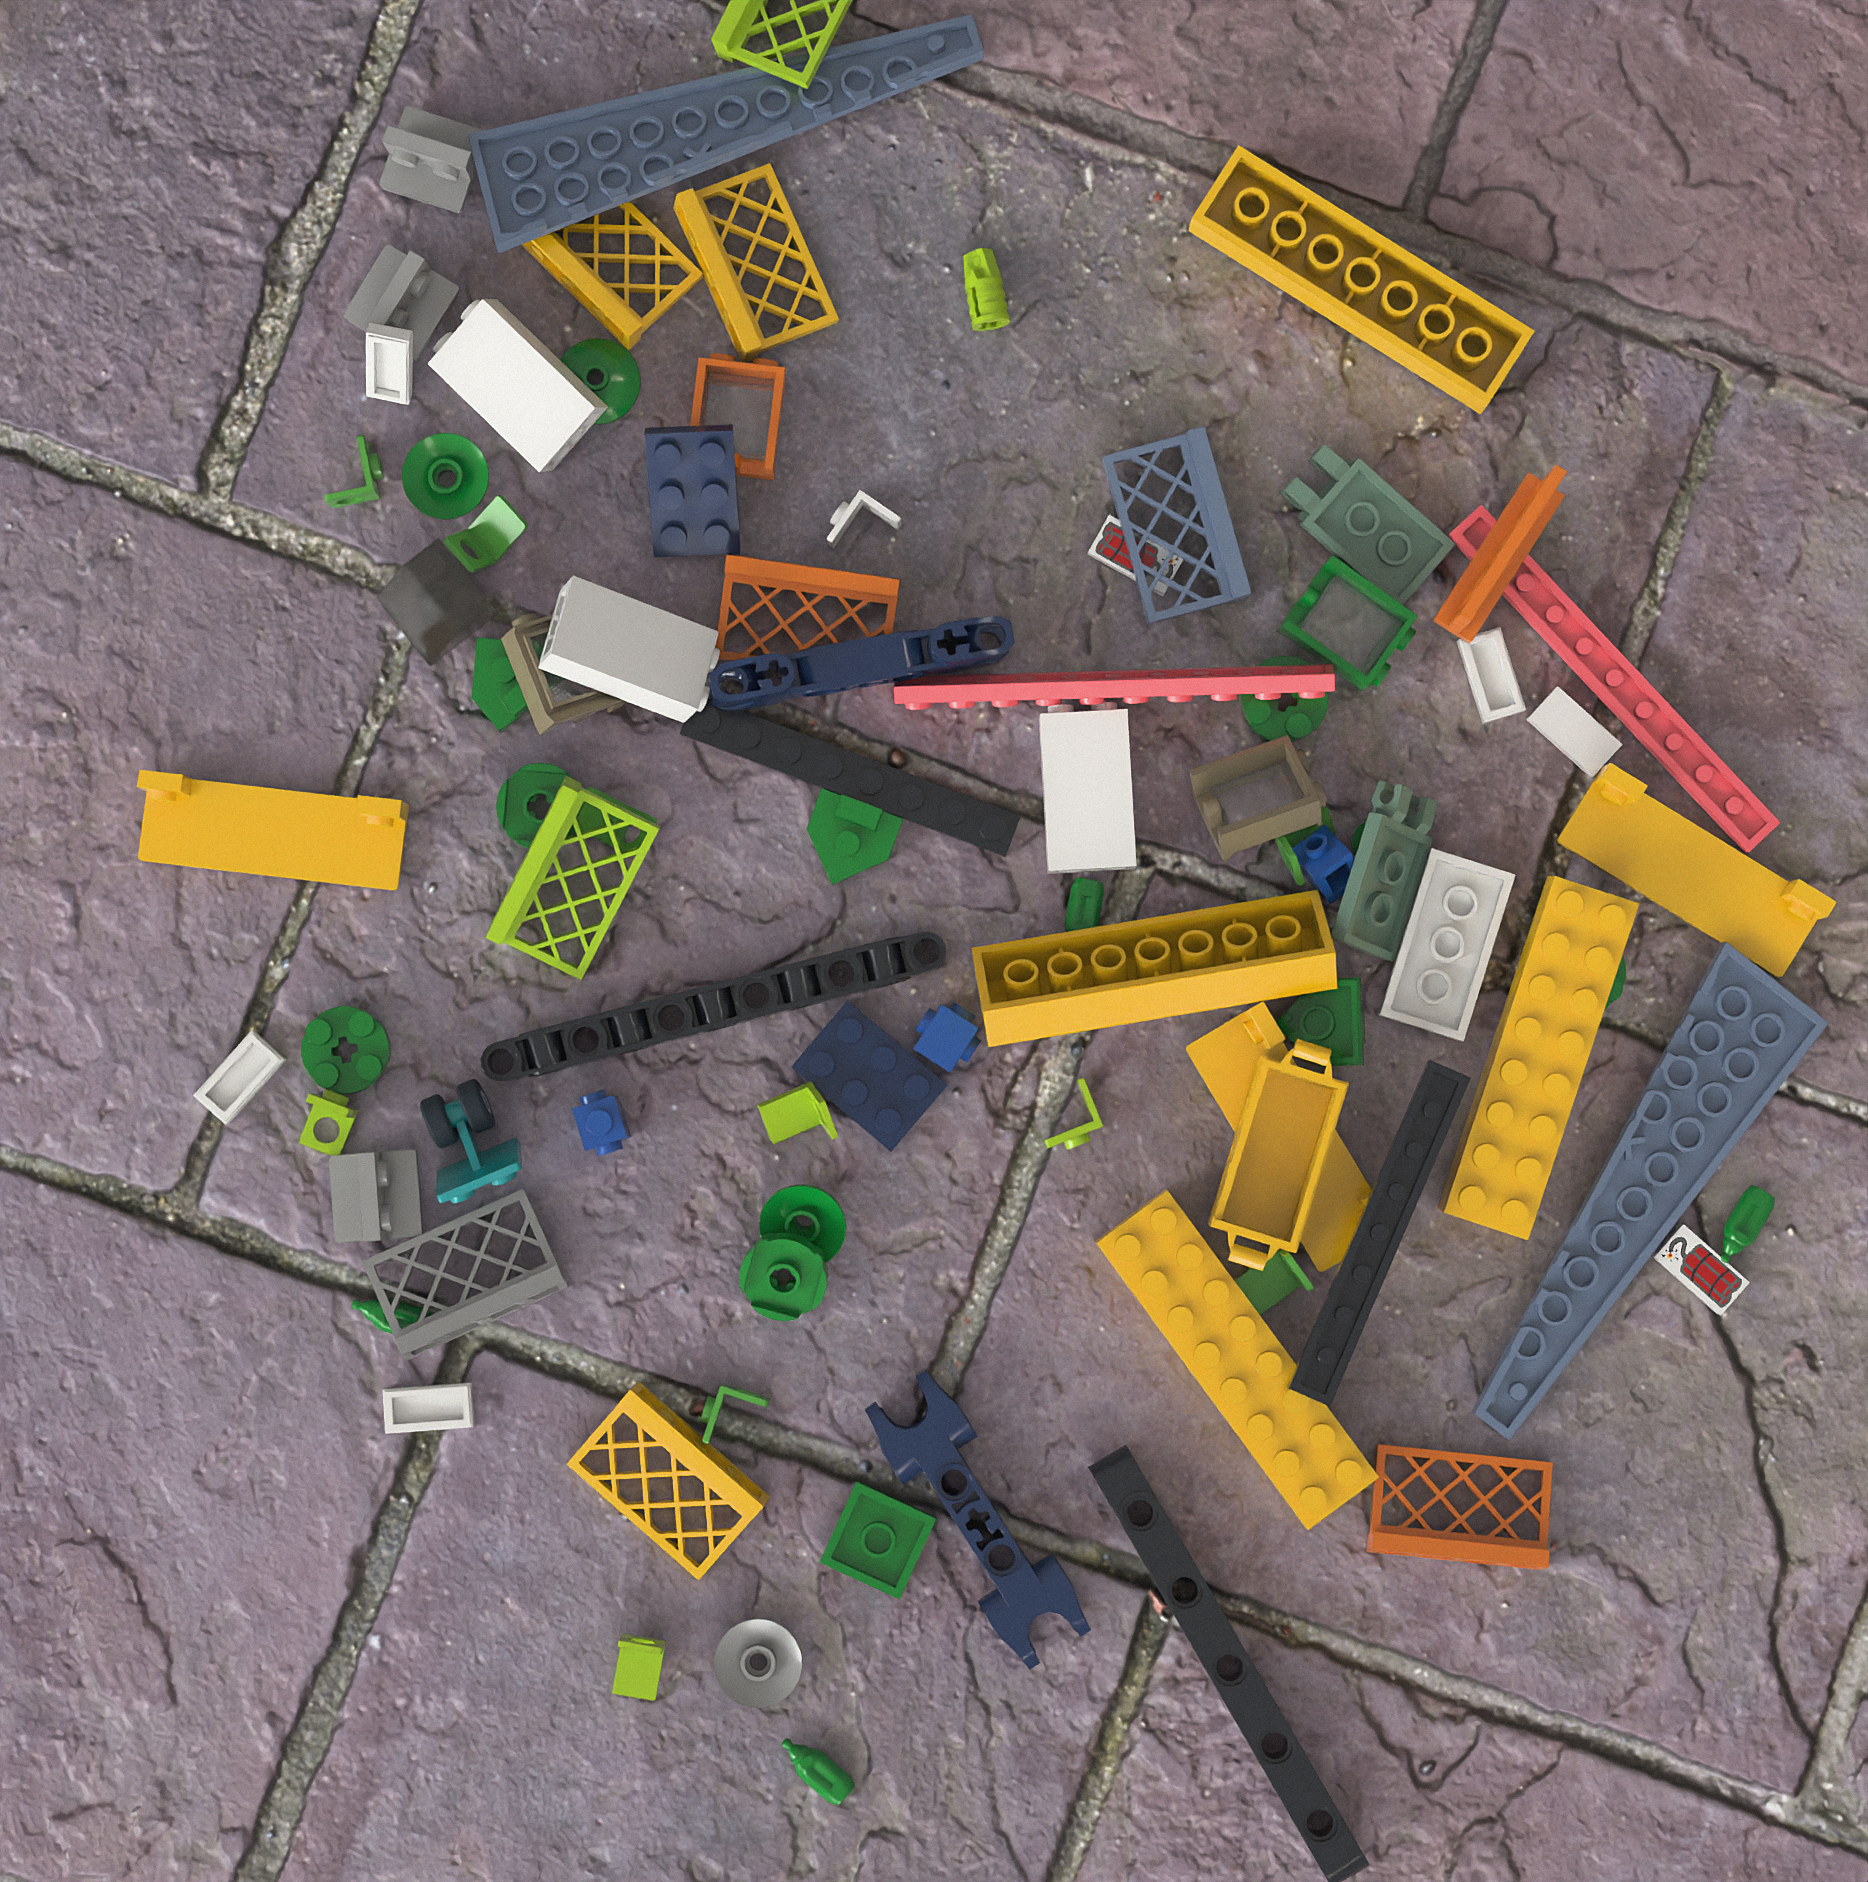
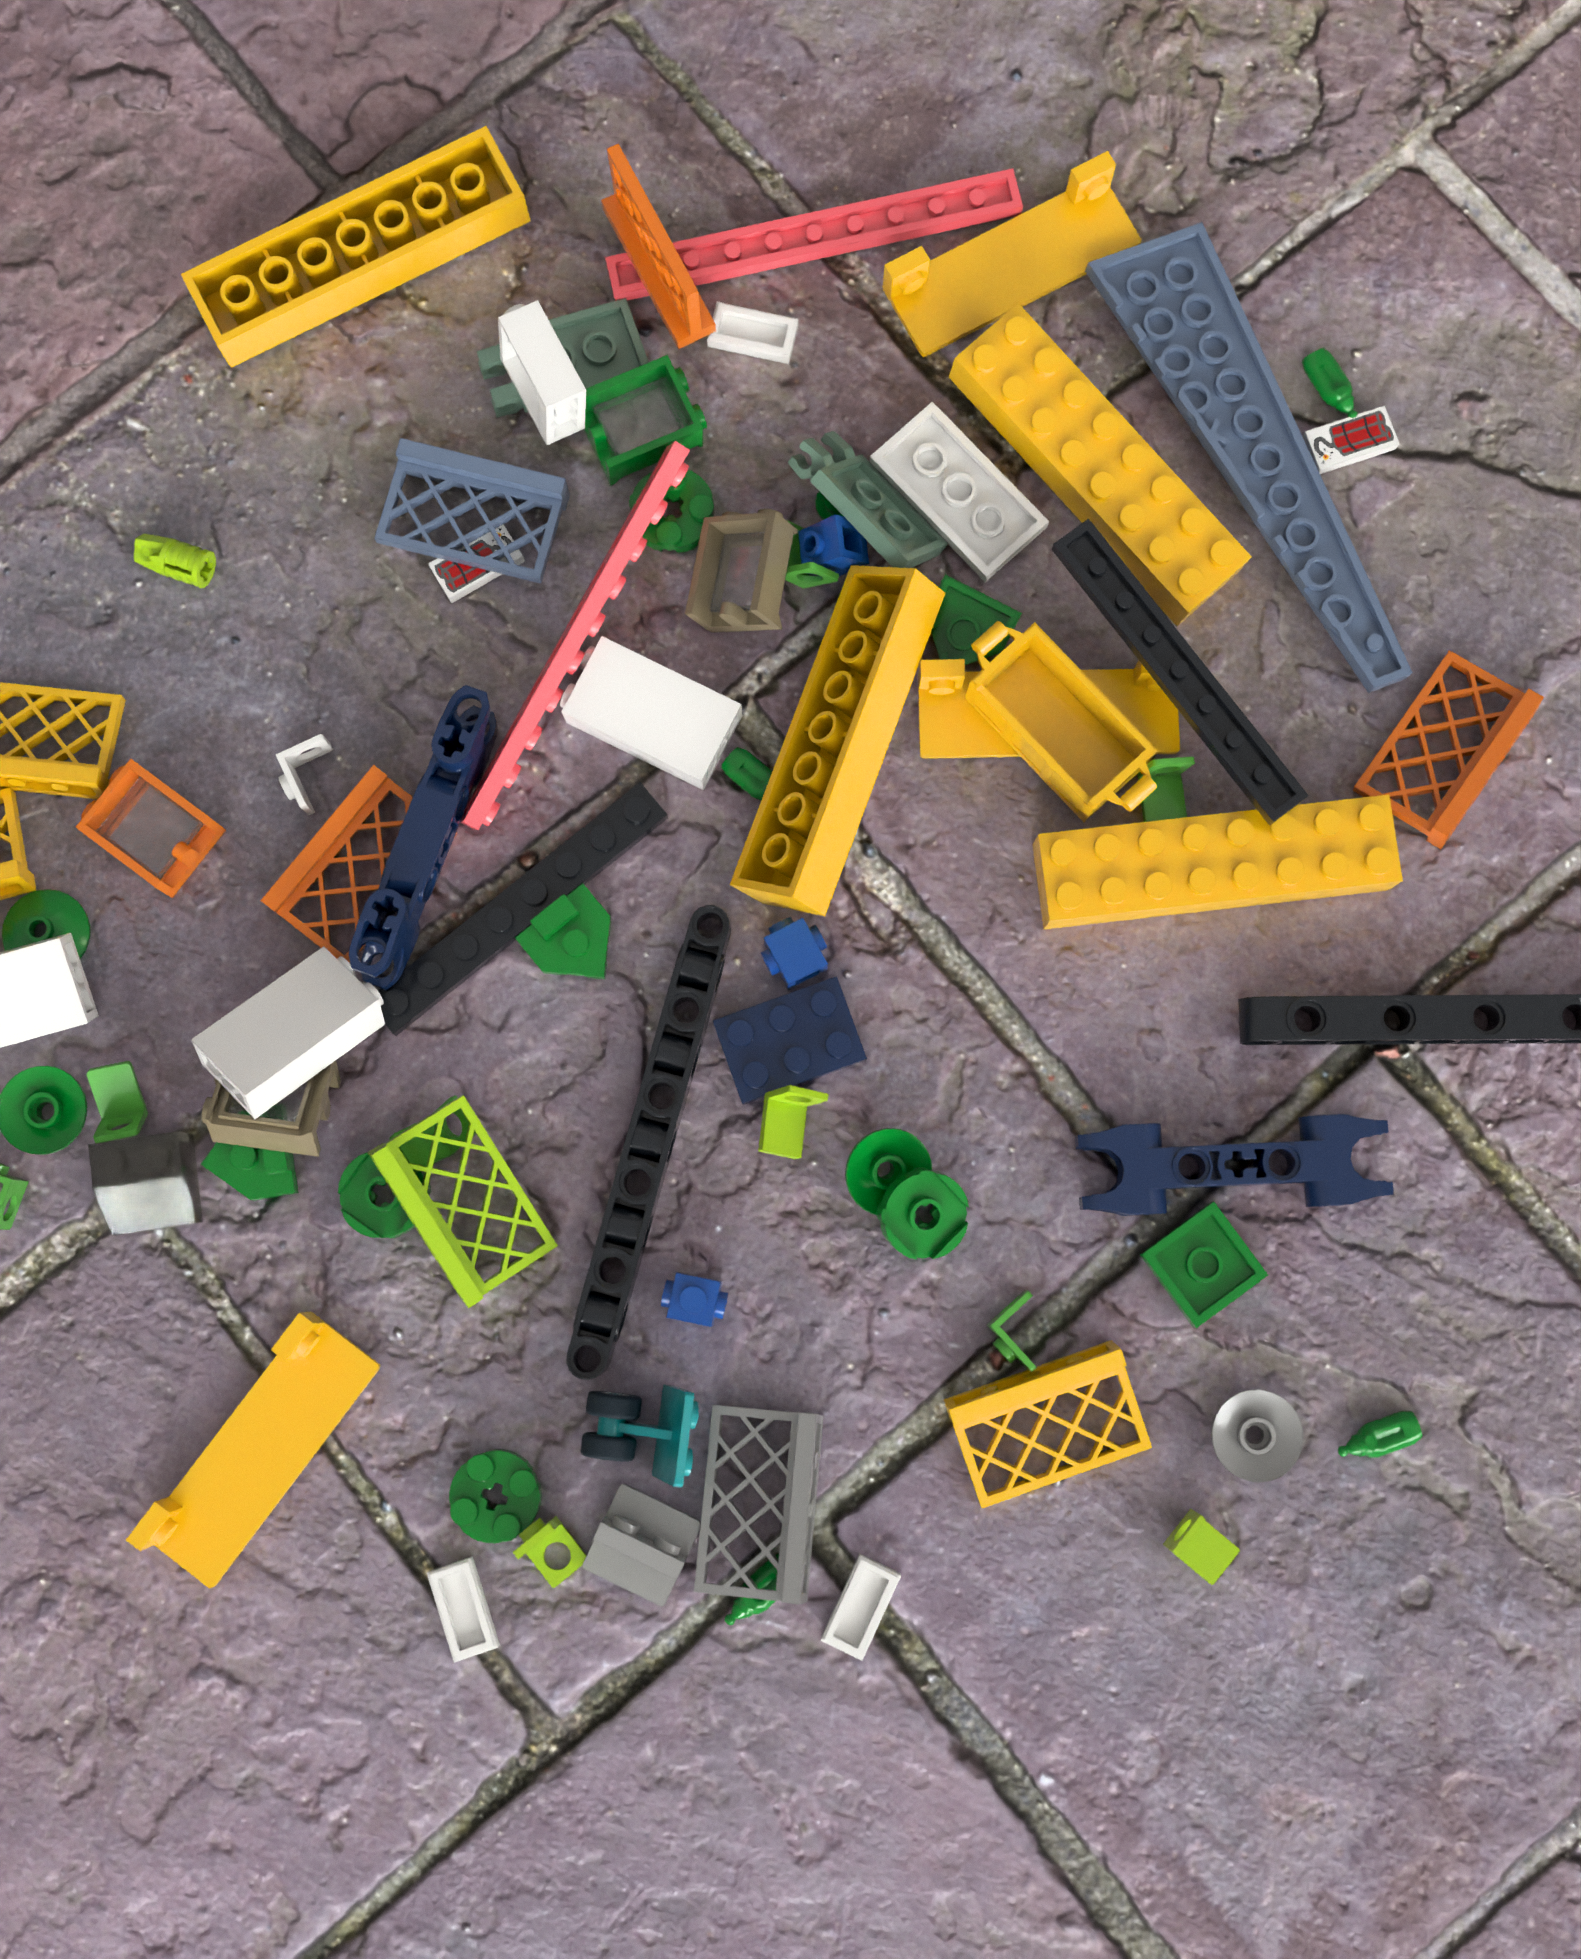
camera: 60 degrees left, 5 degrees down
dark blue plate [644,424,741,557] -> none
lime bracket [1044,1077,1103,1150] -> none
white tile [1526,686,1622,778] -> none
none -> white window [498,300,586,445]

